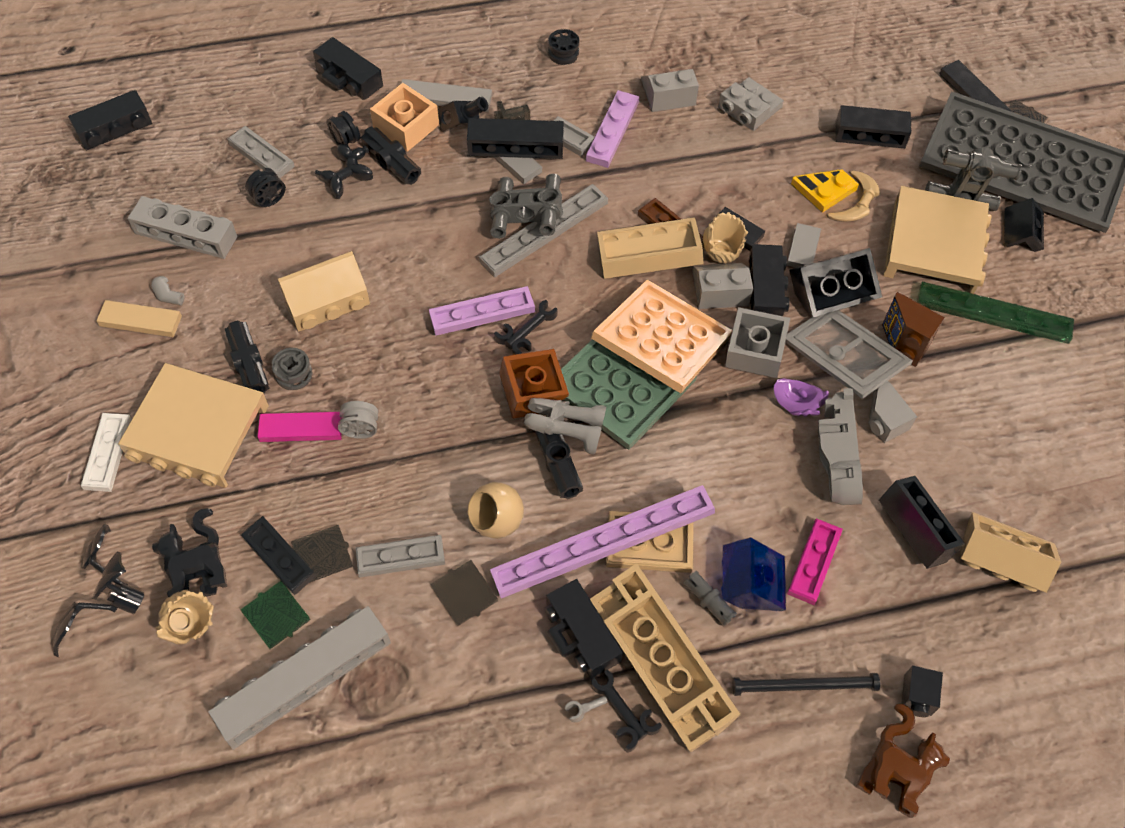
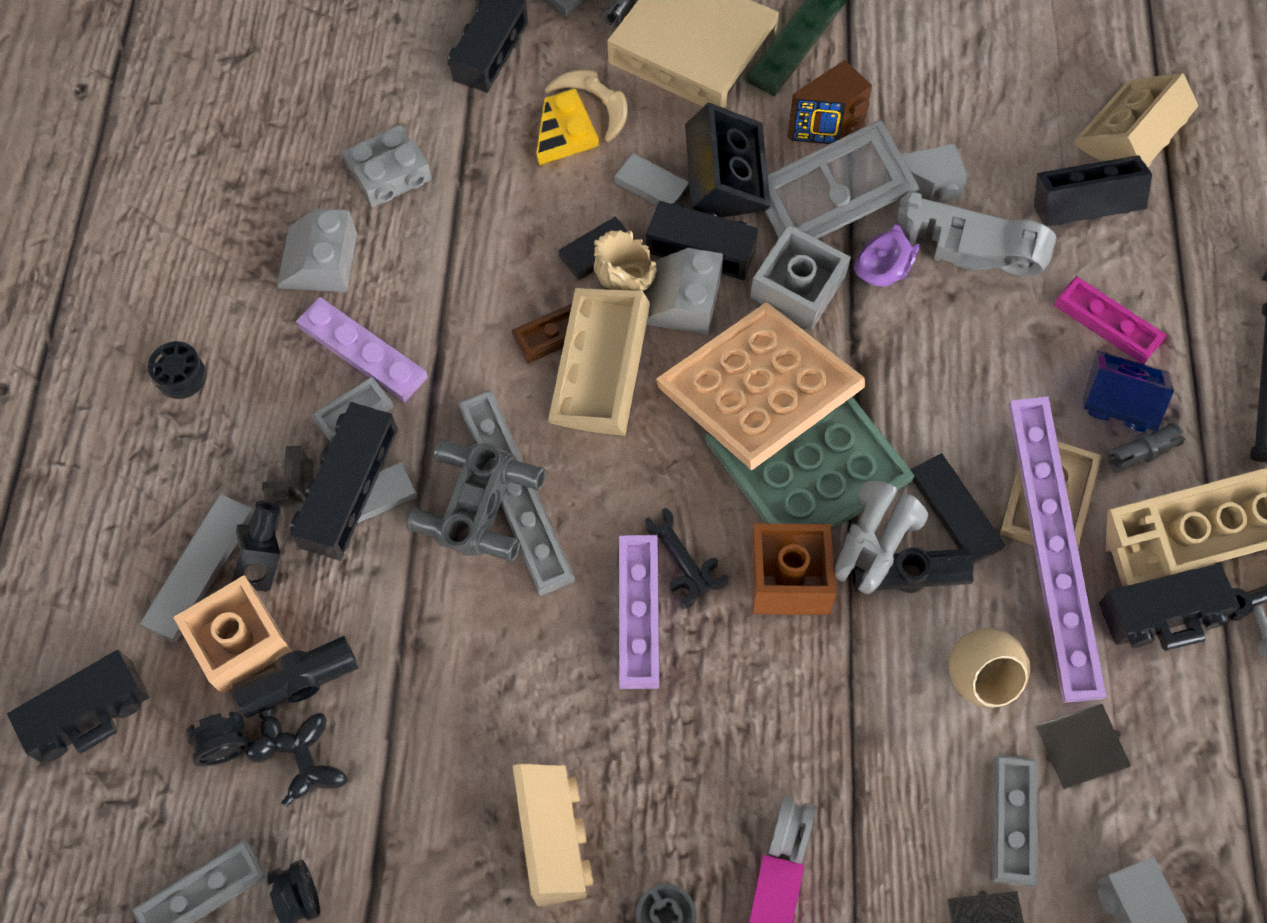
camera: 70 degrees left, 5 degrees up
none -> black tile [910,453,1005,565]

